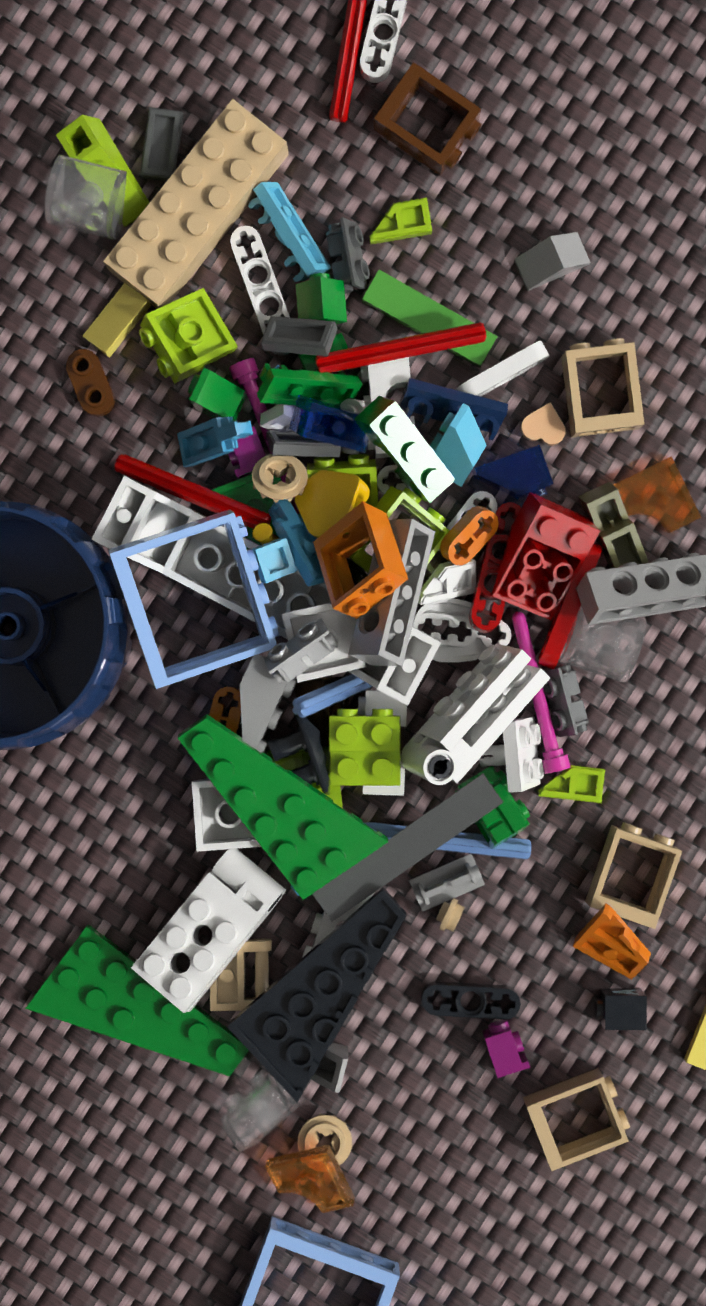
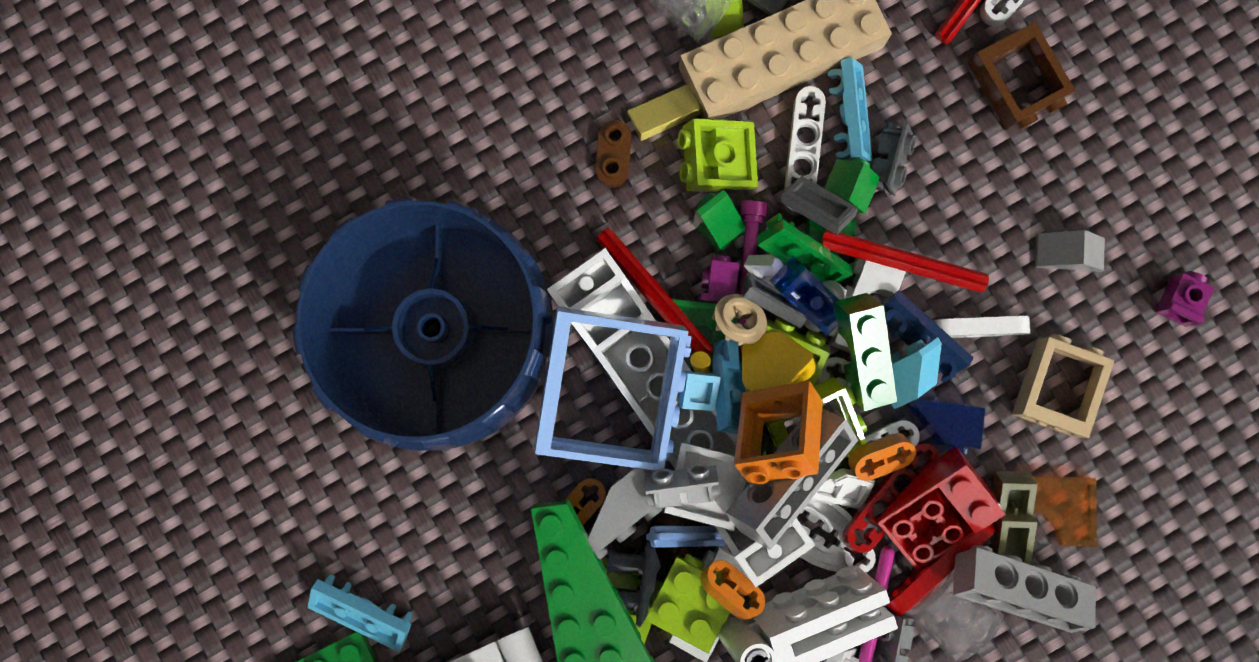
camera: 30 degrees right, 5 degrees down
dark azure hinge [177,417,253,467] -> none
white brick [192,778,261,852] -> none
bright green tile [362,270,498,368] -> none
lime tile [369,198,432,245] -> none
light nougat tile [520,402,566,446] -> none
none -> medium azure plate [307,574,412,652]
none -> orange beam [701,560,765,620]
none -> magenta brick [1155,271,1215,327]

